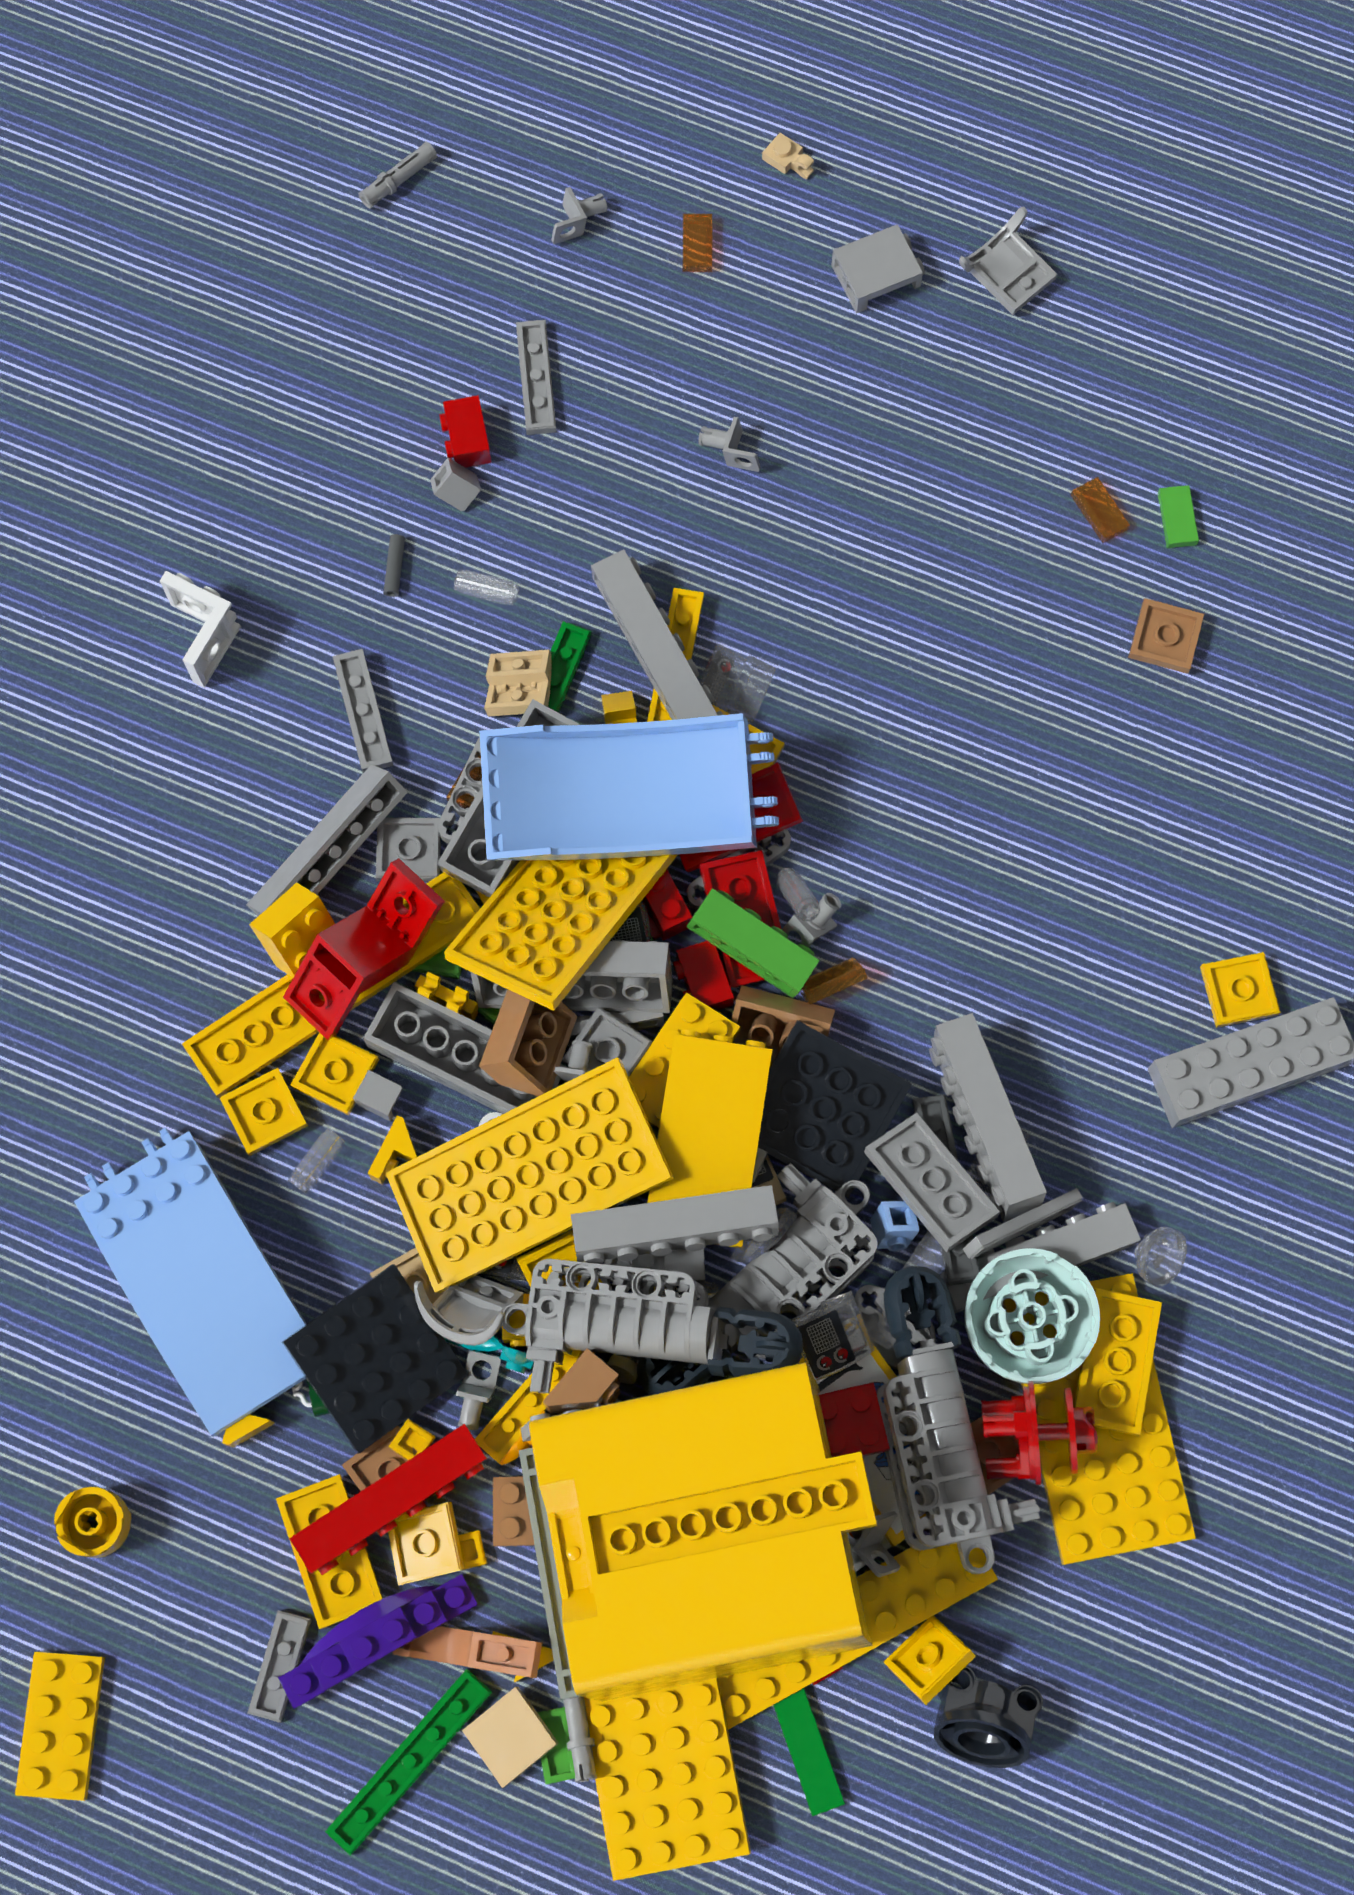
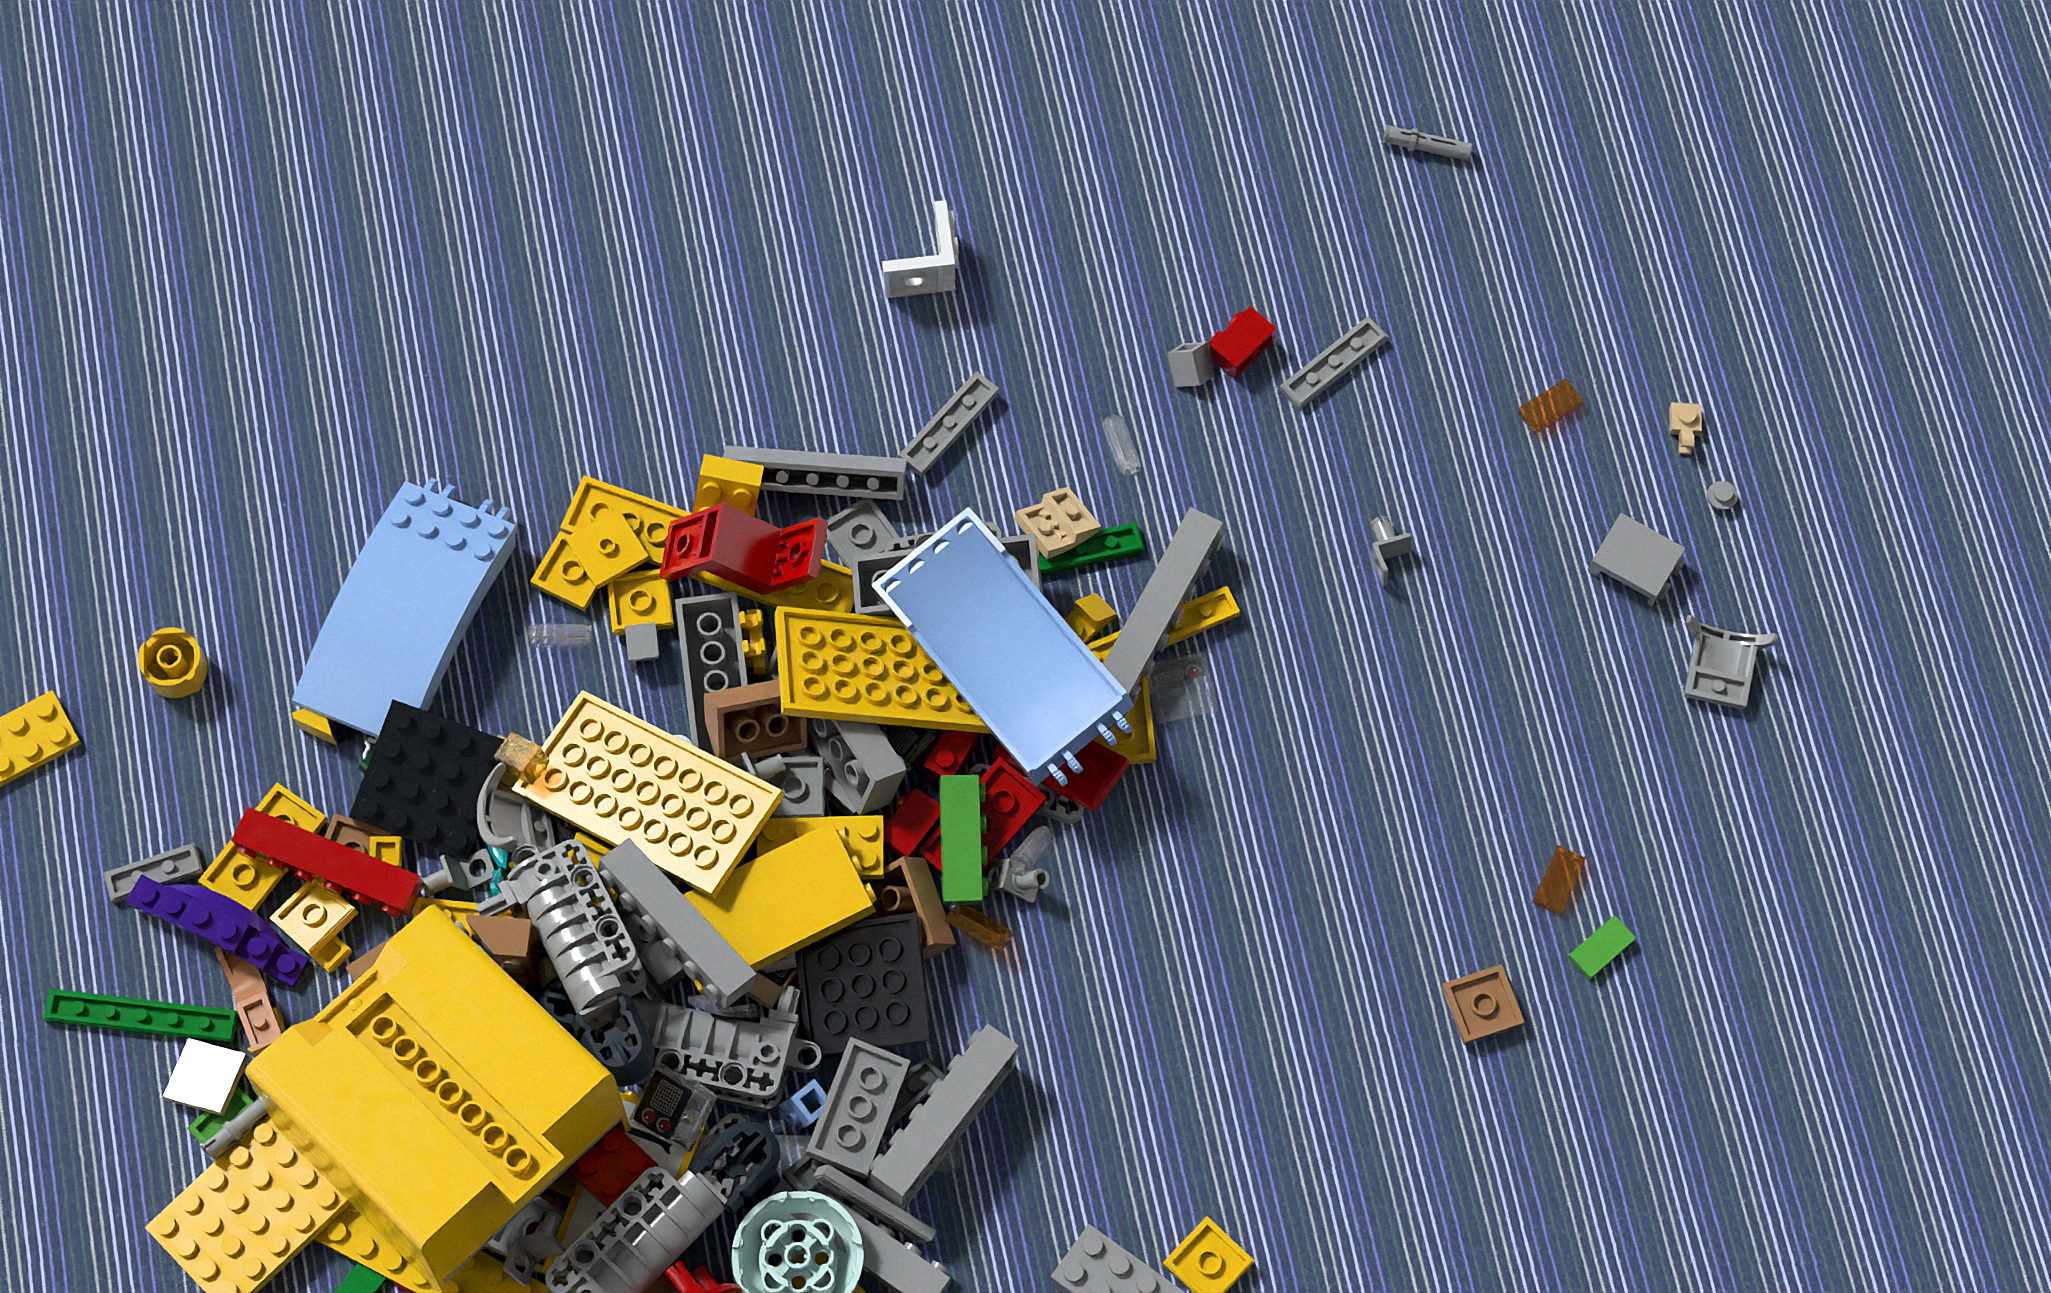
camera: 55 degrees right, 5 degrees down
yellow slope [367,1115,418,1185] -> none
dark grey piece [383,534,405,597] -> none
light grey bracket [551,187,607,244] -> none
none -> clear yellow brick [494,732,550,786]
none -> yellow plate [565,508,650,590]
none -> light grey plate [1707,481,1738,511]

